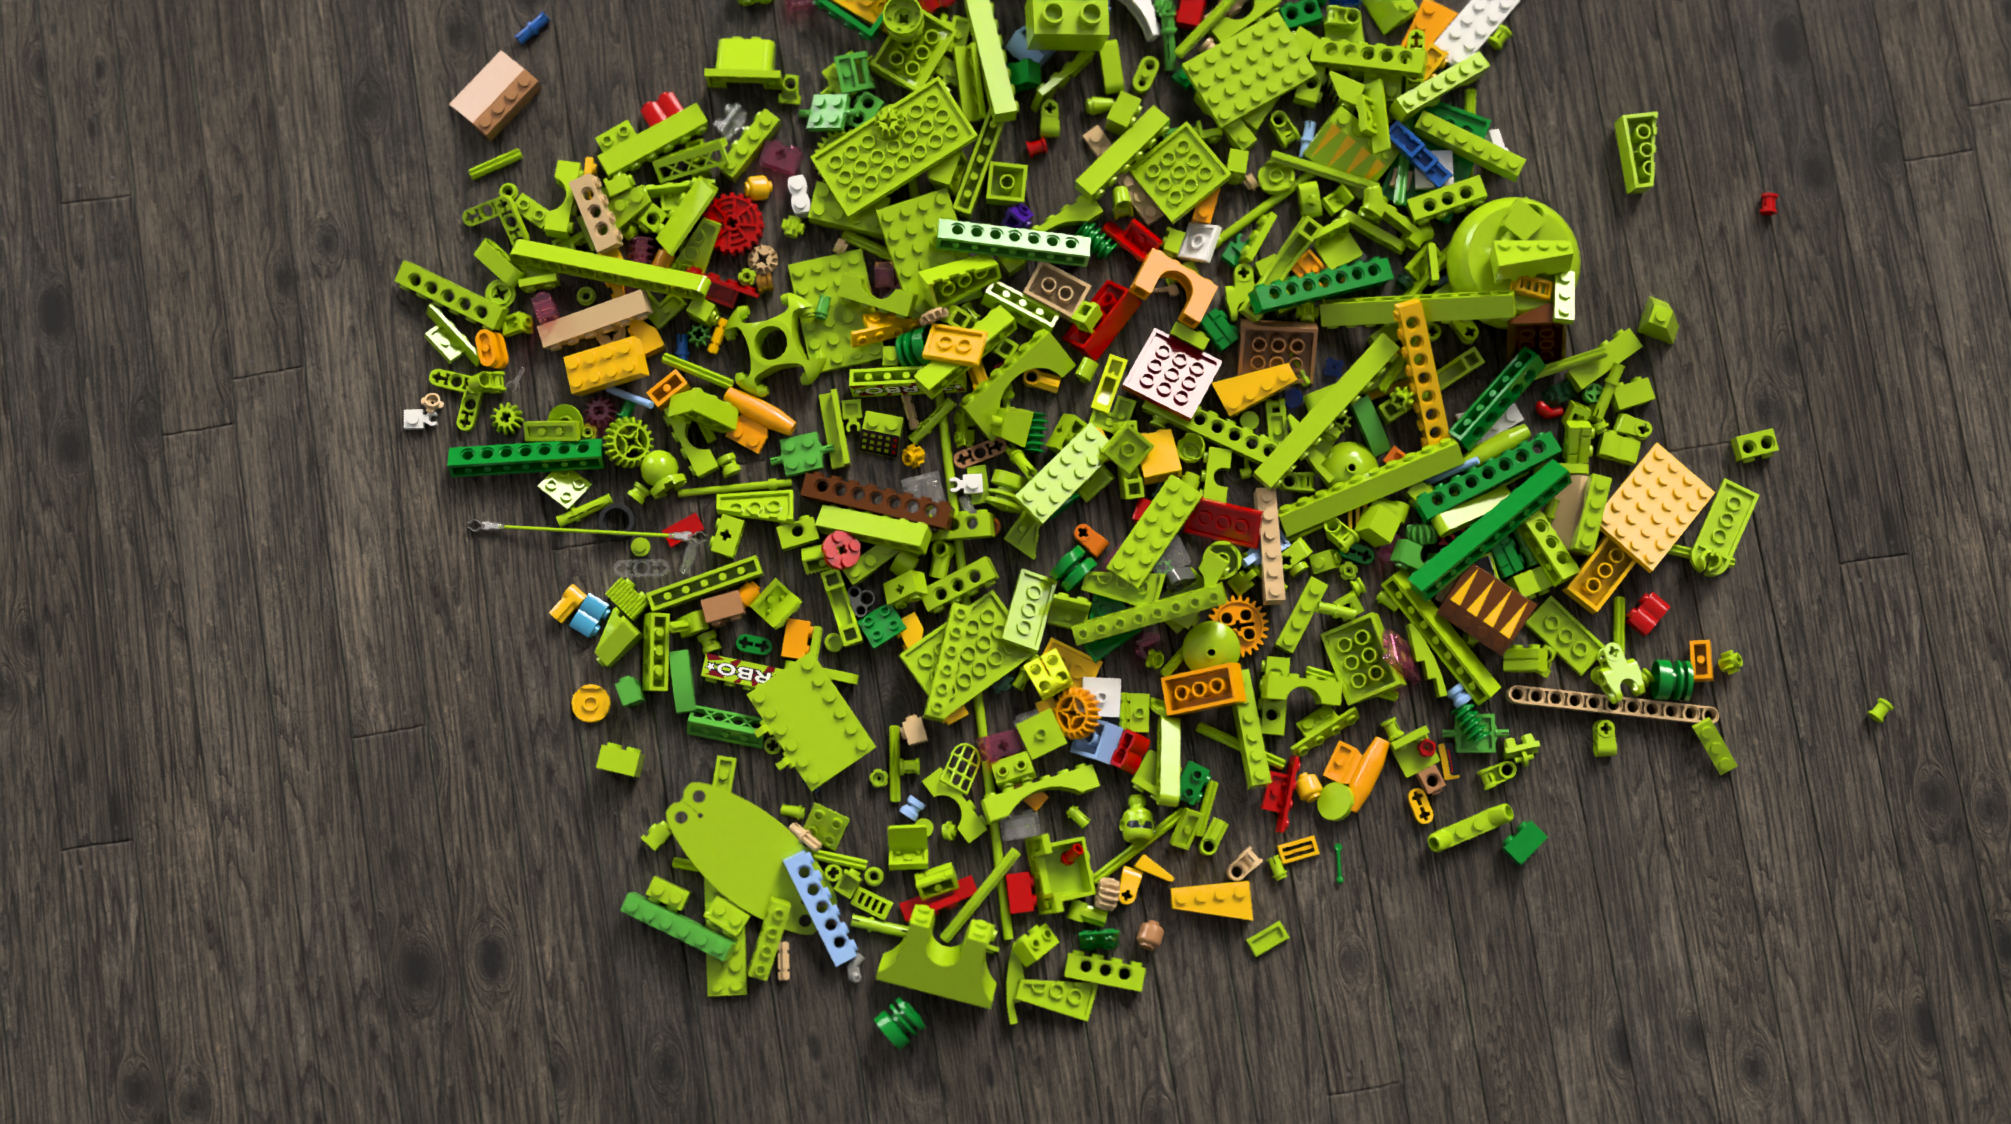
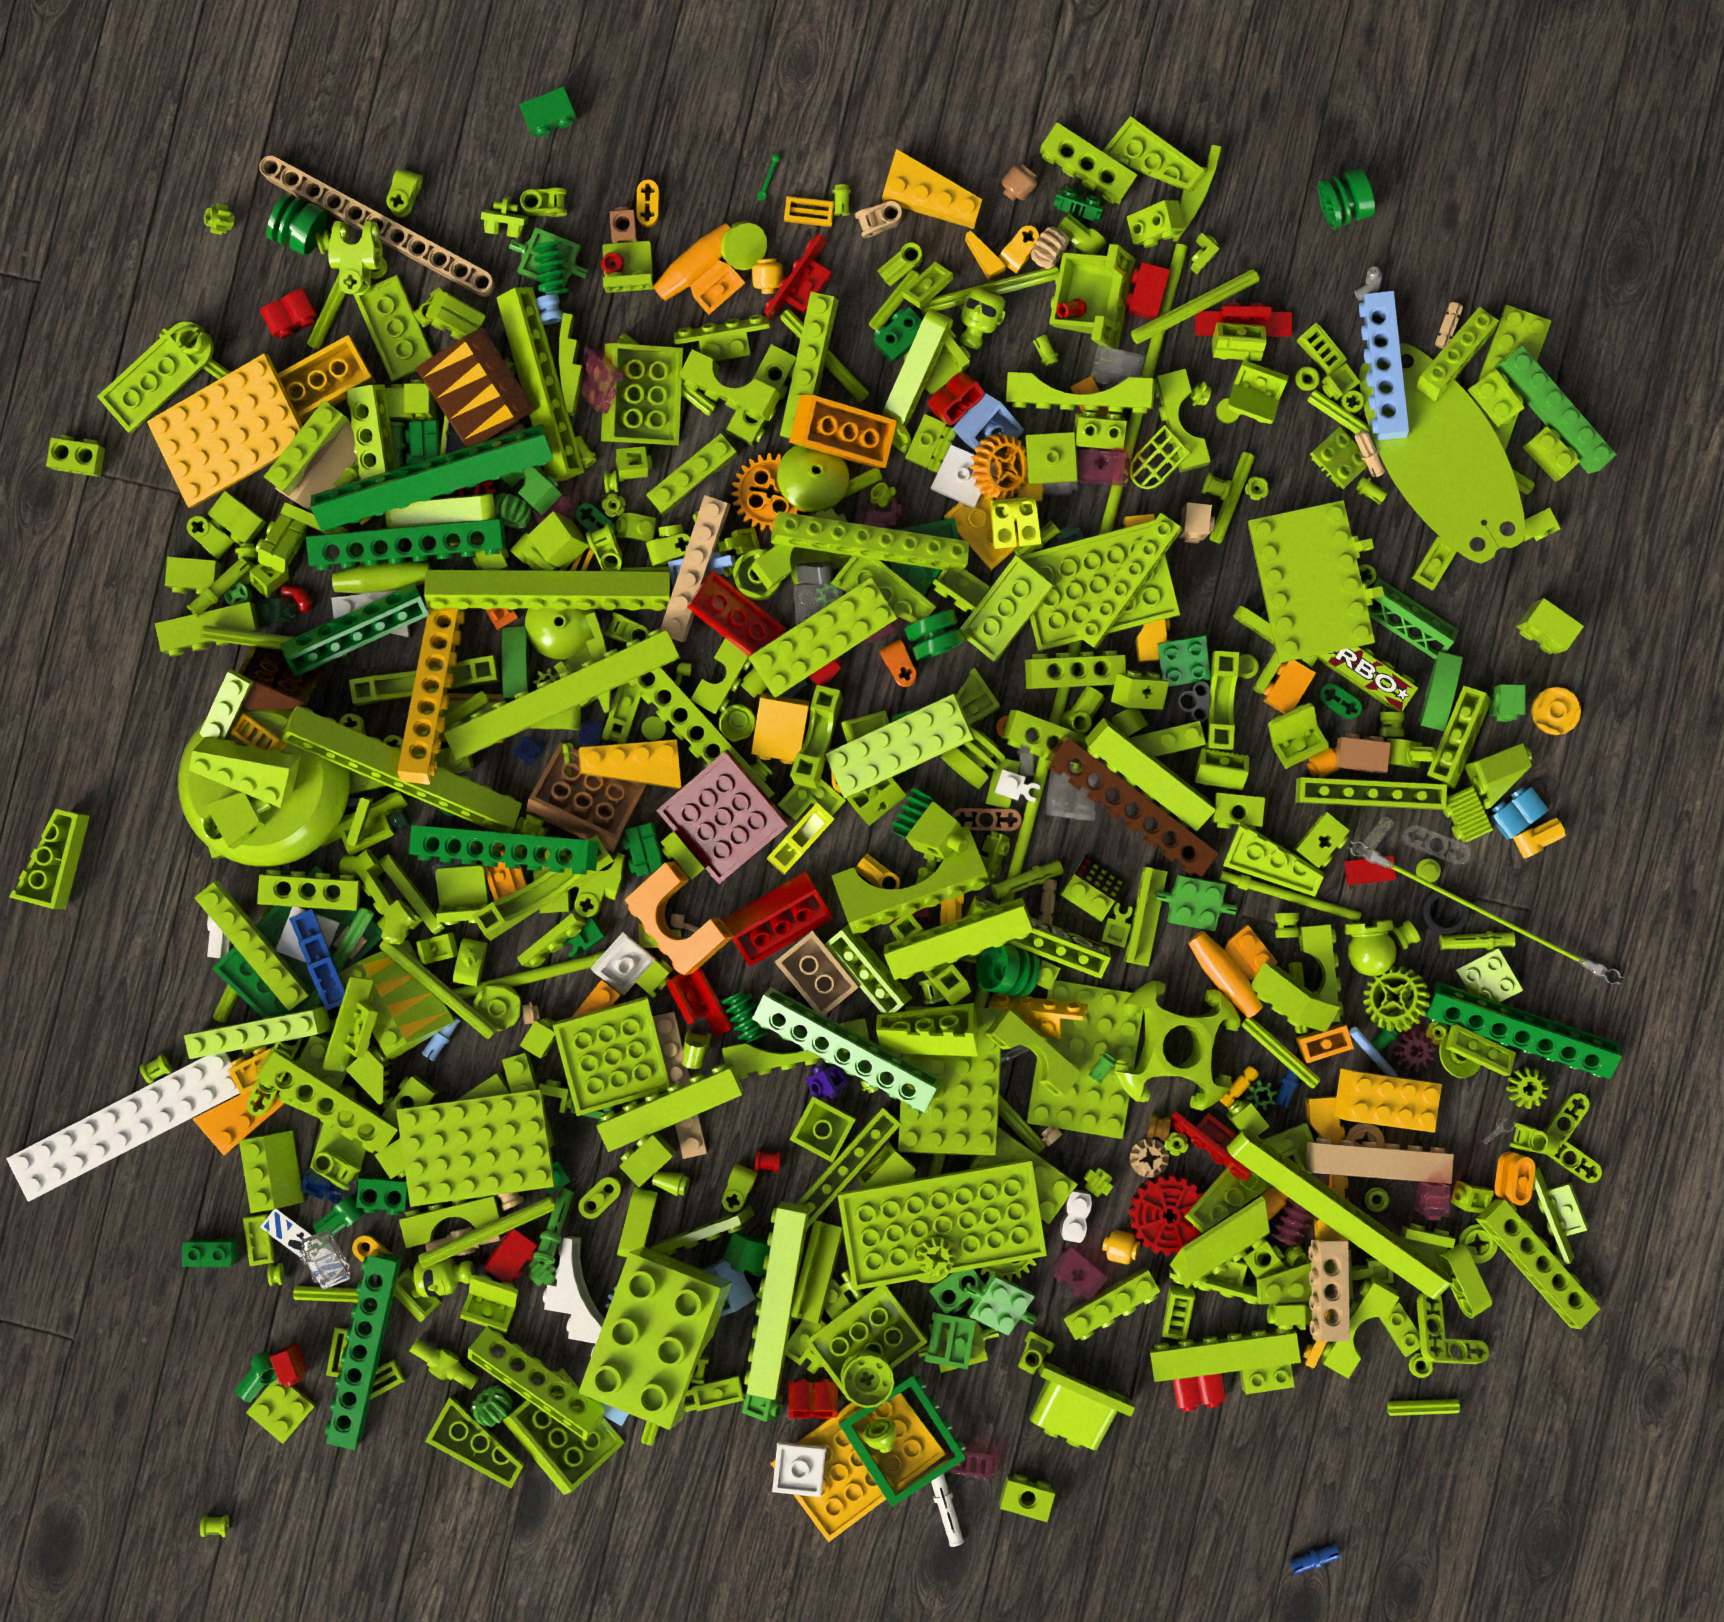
camera: 150 degrees left, 5 degrees up
white plate [404,409,438,430] -> none
tan plate [421,393,444,413] -> none
slope [450,51,542,142] -> none
lime fence [652,137,730,183] -> none
clear hips [714,103,748,141] -> none
plate [821,531,861,570] -> none
lime pin [851,914,909,938] -> none
clear pink brick [874,262,895,288] -> none
lime piece [876,904,997,1009] -> none
light blue wheel [899,795,926,821] -> none
yellow gear [902,444,925,469] -> none
tan gear [919,307,949,326] -> none
yellow tile [922,323,989,368] -> none
lime pin [1005,443,1037,479] -> none
lime brick [1071,301,1103,334] -> none
lime piece [1075,357,1099,383] -> none
lime tile [1101,421,1155,475] -> none
lime tile [1246,921,1290,957] -> none
lime piece [1268,111,1301,149] -> none
lime pin [1316,601,1357,621] -> none
lime bush [1380,717,1404,741] -> none
lime gear [1389,386,1414,410] -> none
bar [1425,456,1480,484] -> none
lime plate [1427,803,1514,853] -> none
sticker [1438,742,1459,780] -> none
lime slope [1636,296,1679,345] -> none
light orange brick [1690,640,1714,682] -> none
lime plate [1692,717,1738,775] -> none
lime bush [1867,698,1894,724] -> none

